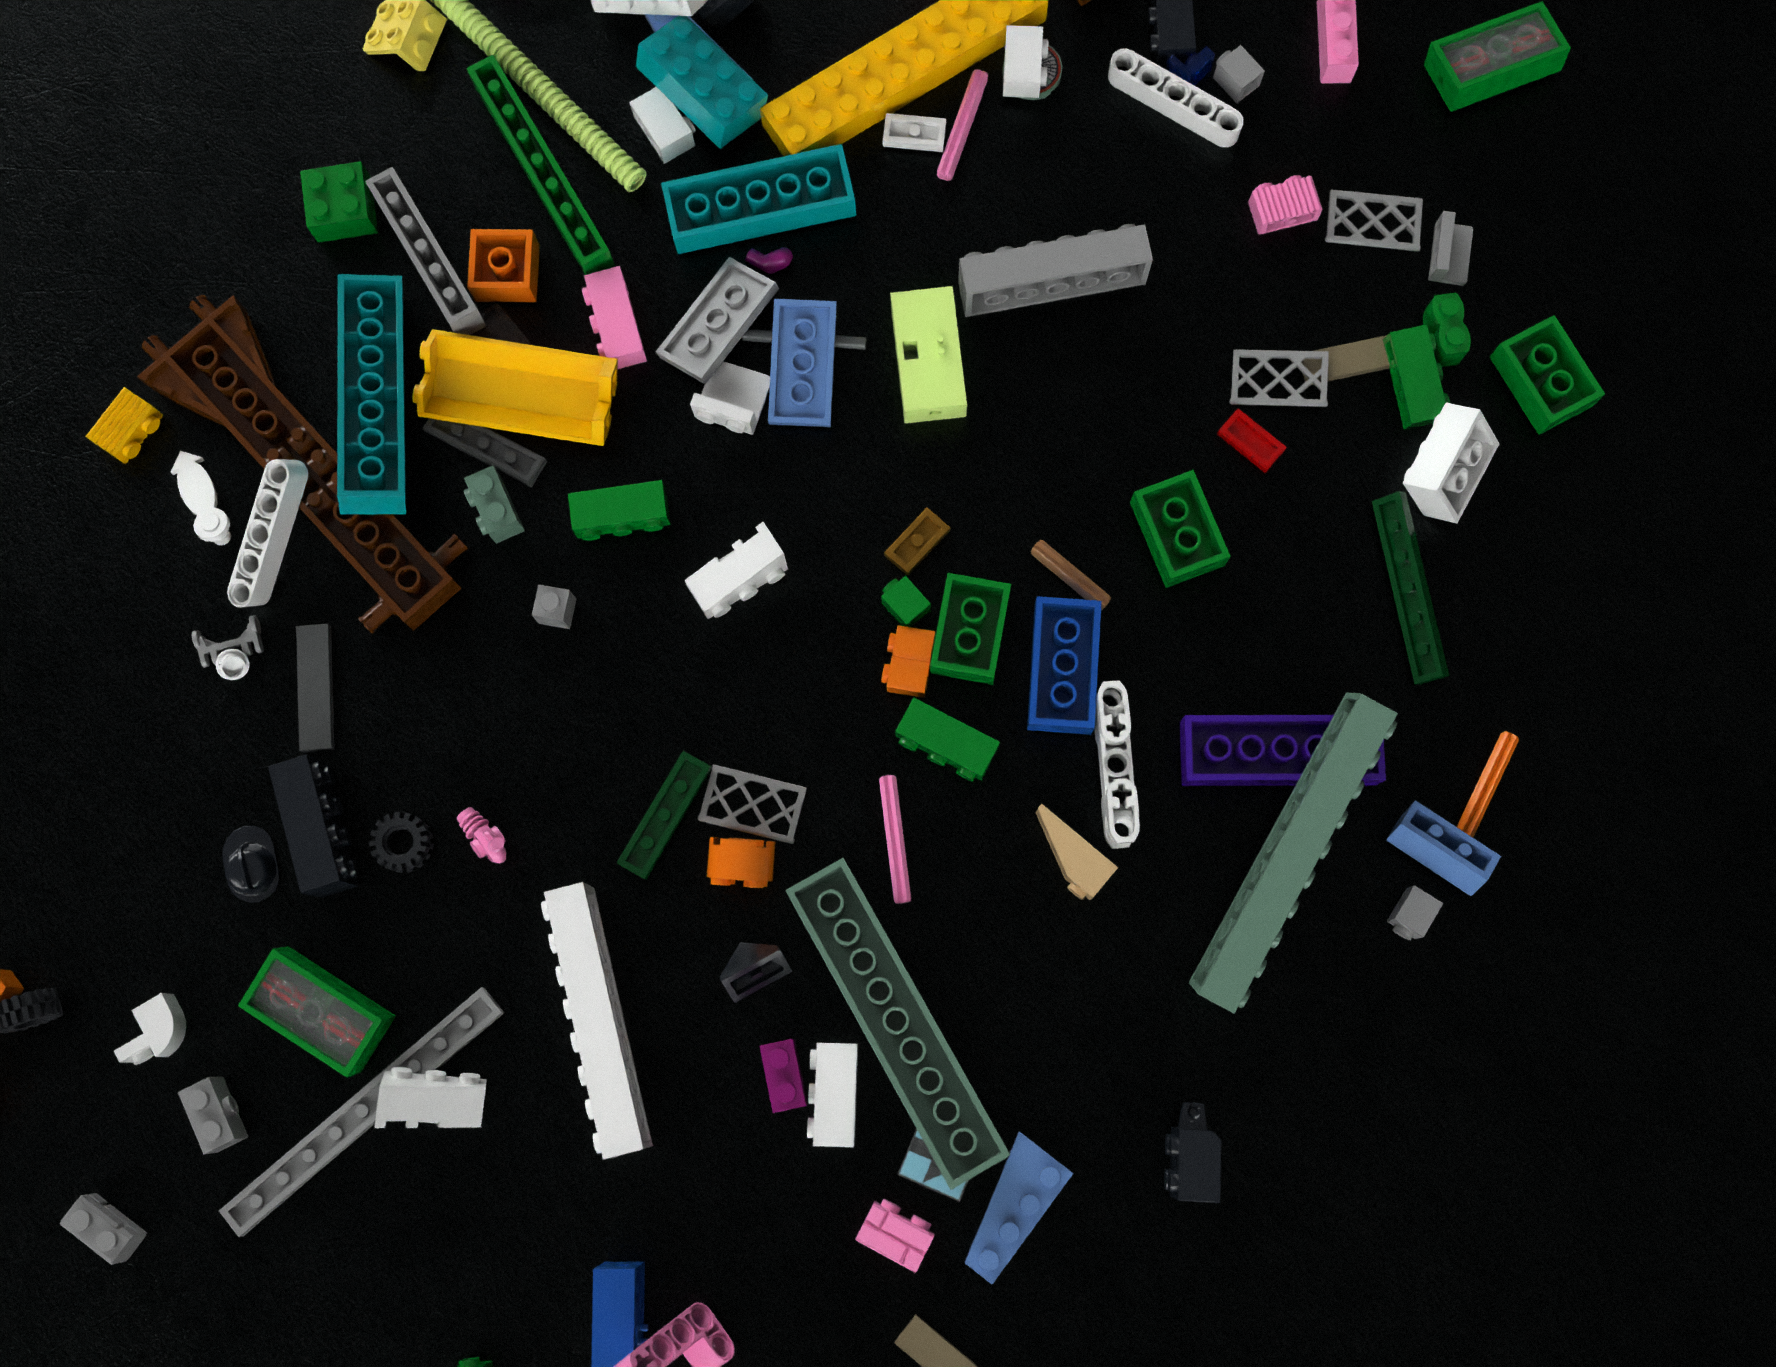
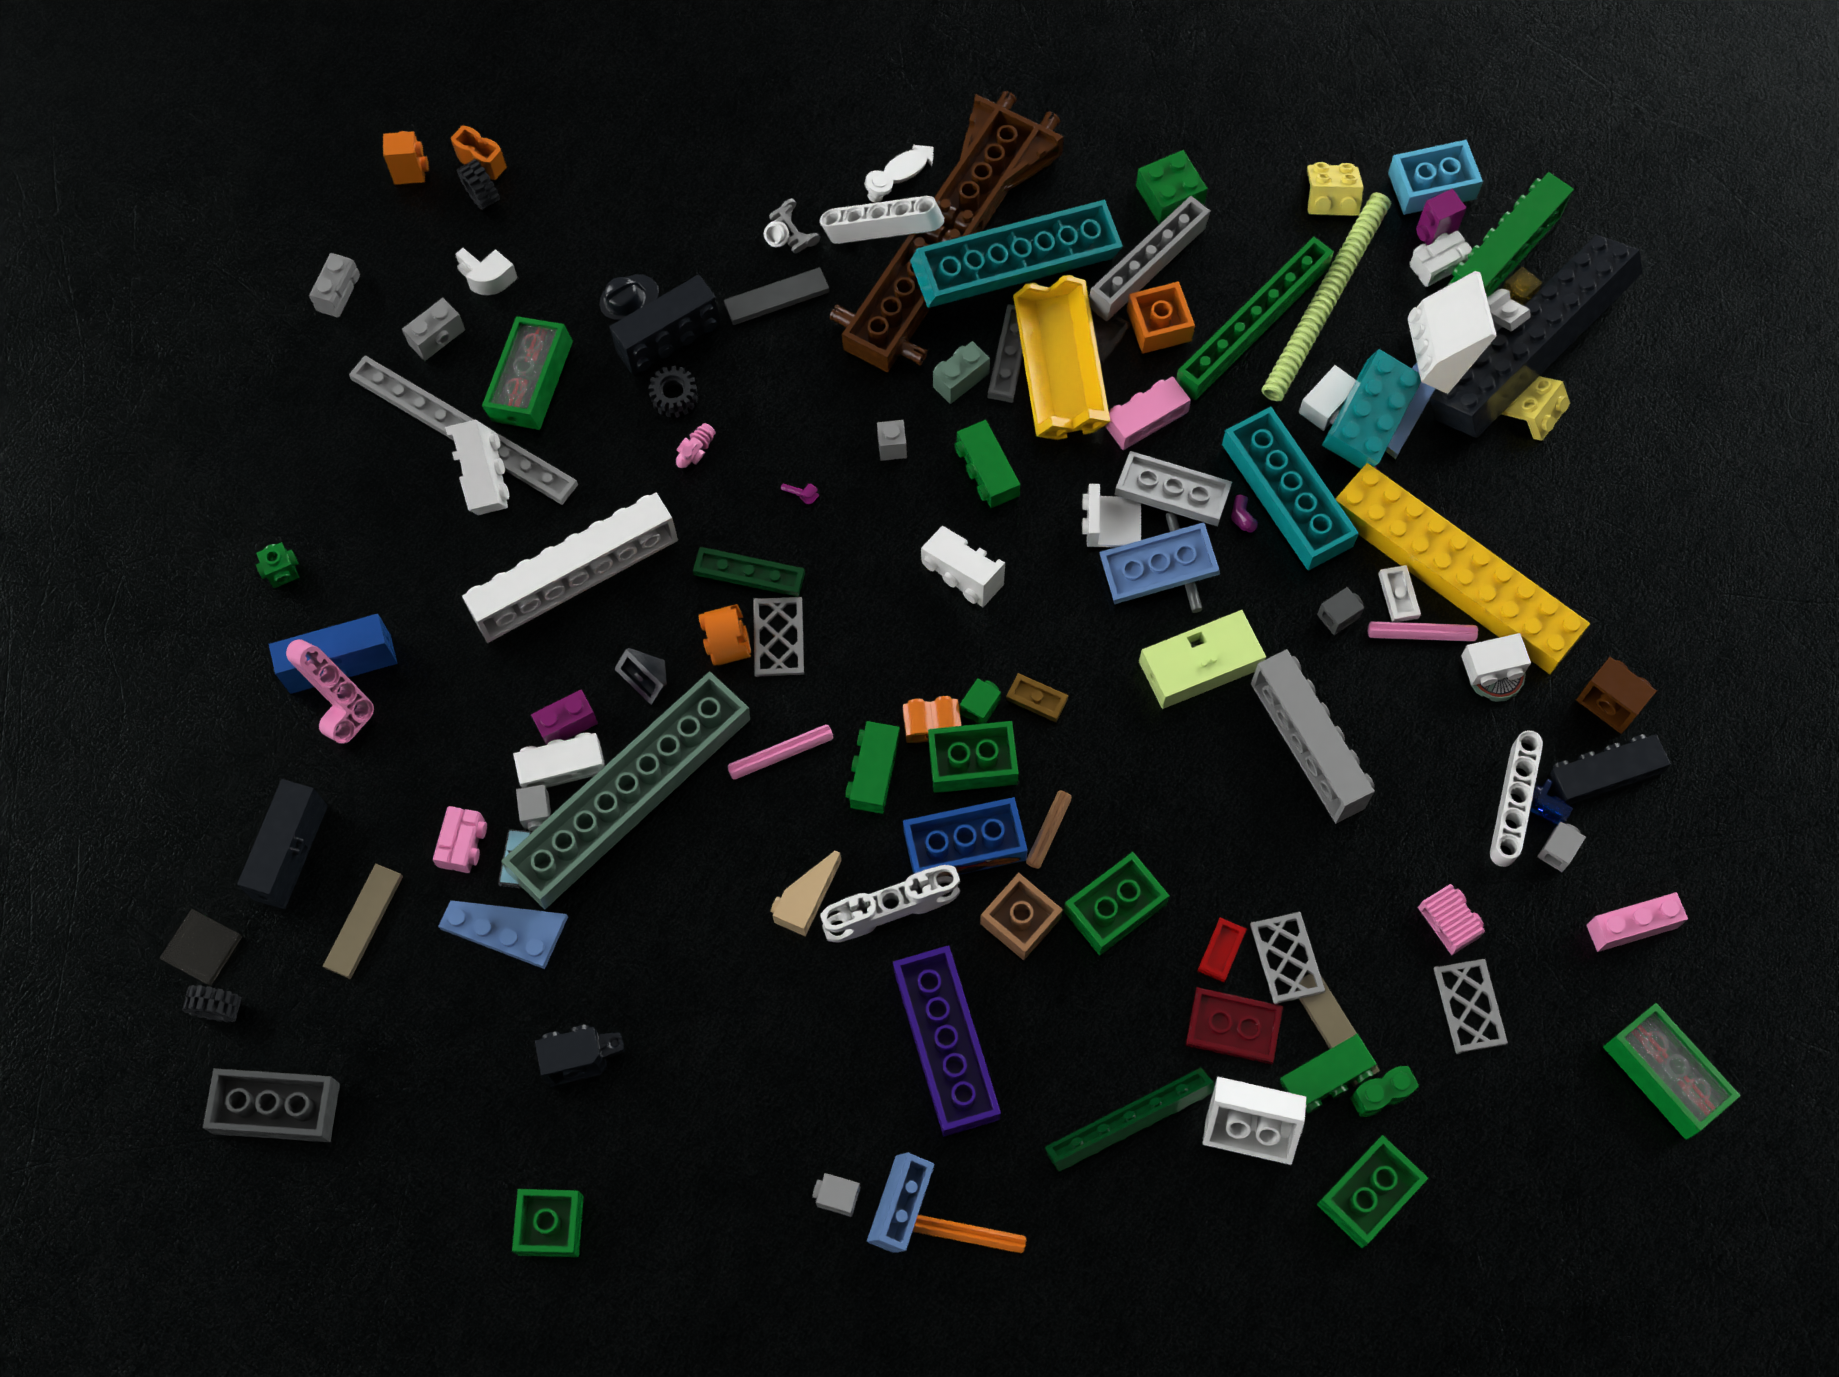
camera: 70 degrees right, 10 degrees down
yellow brick [85,387,163,464] -> none
sand green brick [1189,692,1398,1014] -> none
light grey panel [1428,211,1473,286] -> none
none -> green brick [512,1189,584,1257]
none -> light grey brick [516,785,551,831]
none -> magenta hand [781,483,819,504]
none -> medium nougat brick [980,873,1063,960]
none -> dark red tile [1185,987,1283,1064]
none -> dark grey brick [1317,587,1364,635]

